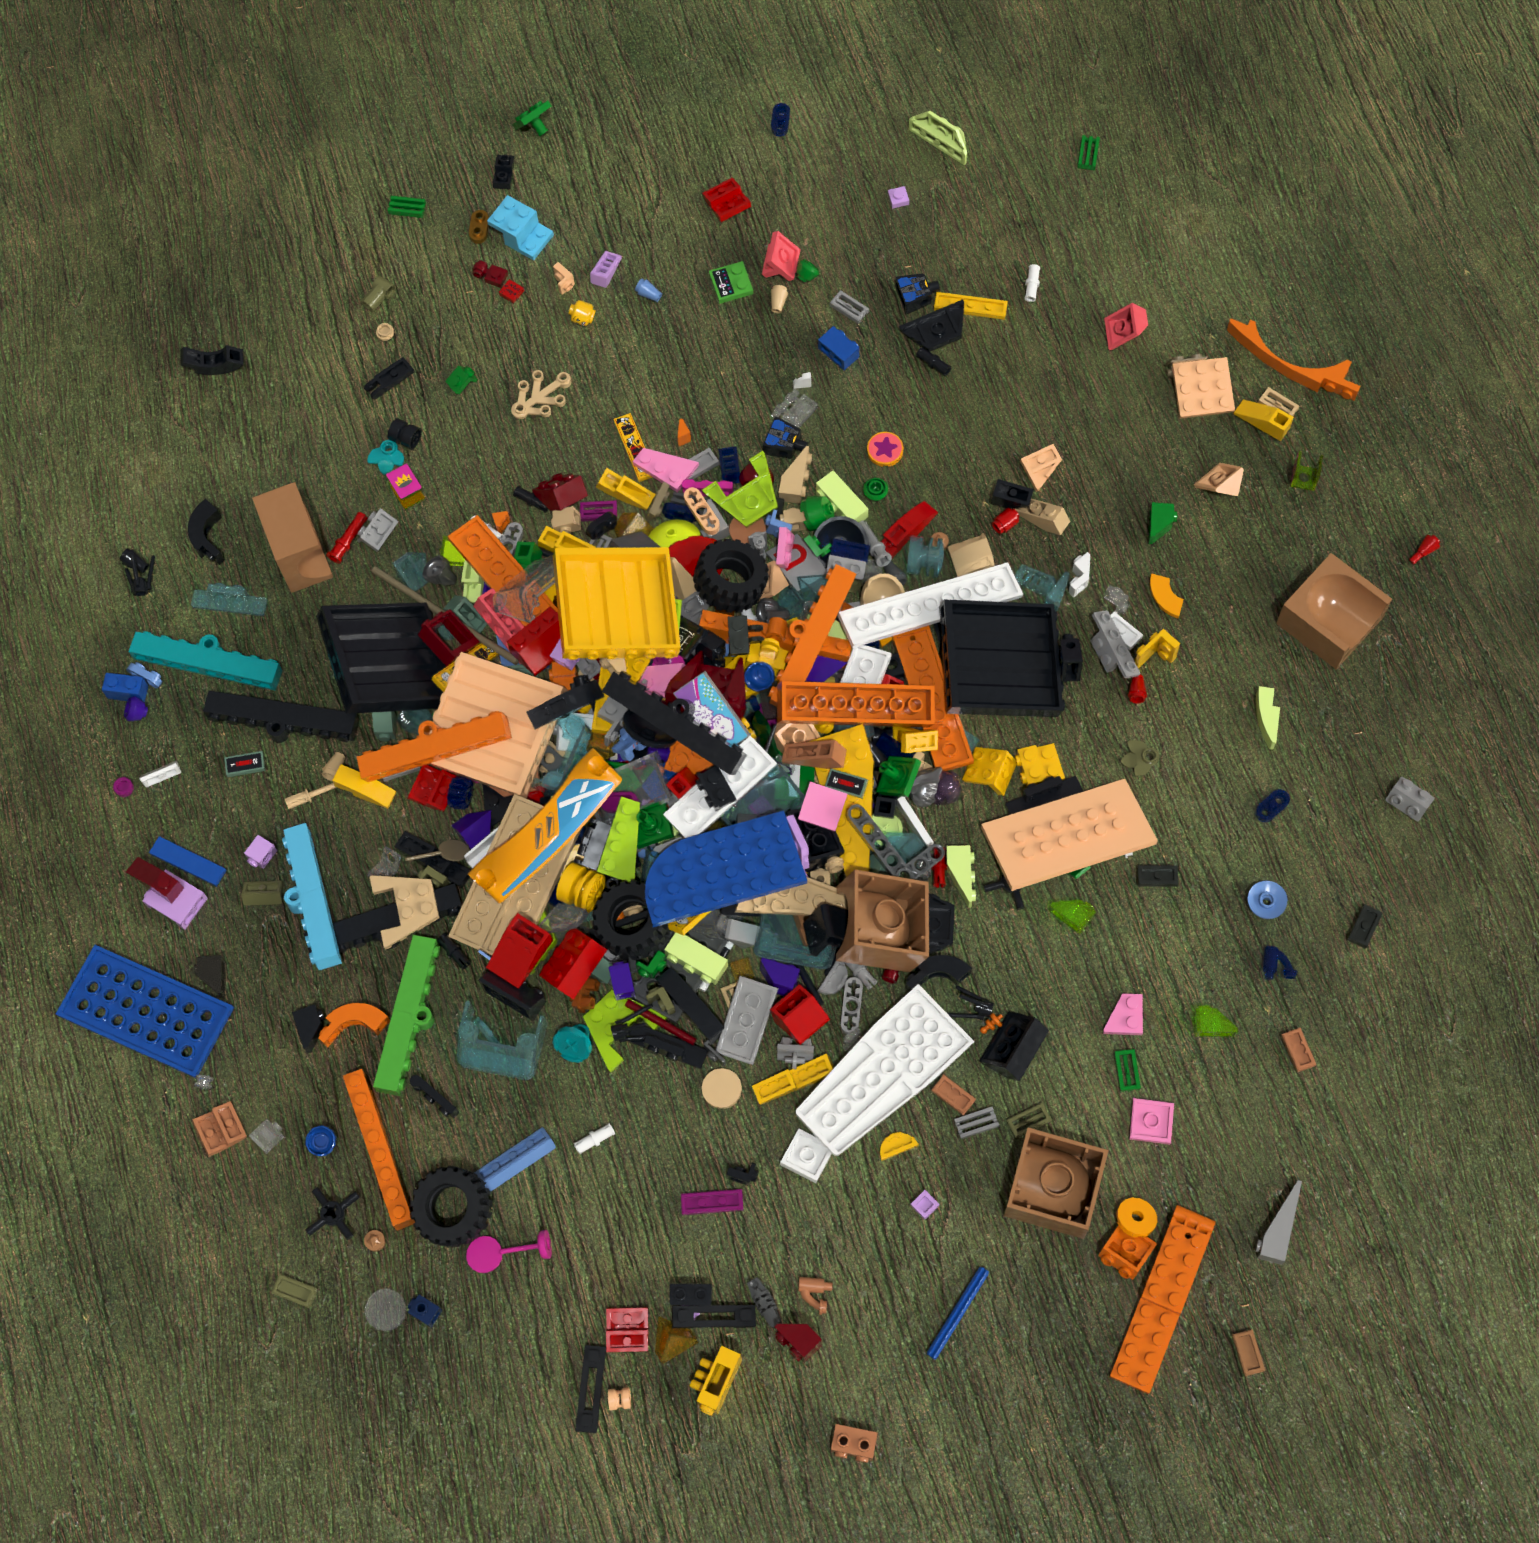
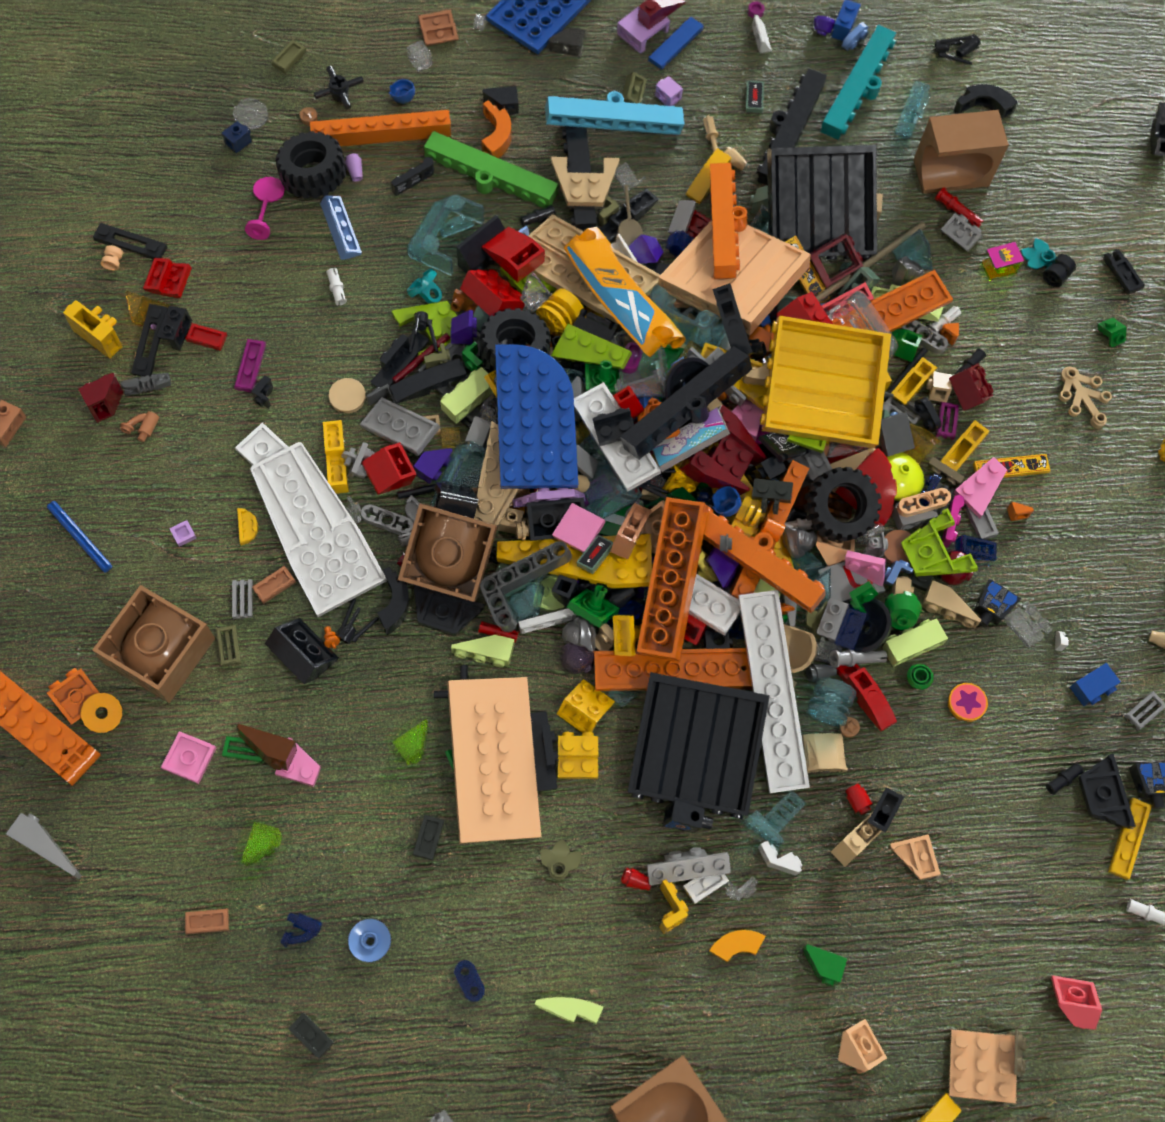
camera: 95 degrees right, 0 degrees up
none -> red tile [185,323,227,351]
none -> reddish brown slope [237,724,297,771]
none -> lavender cone [345,154,363,182]
none -> light grey slope [668,200,696,238]
none -> dark grey plate [720,534,732,553]

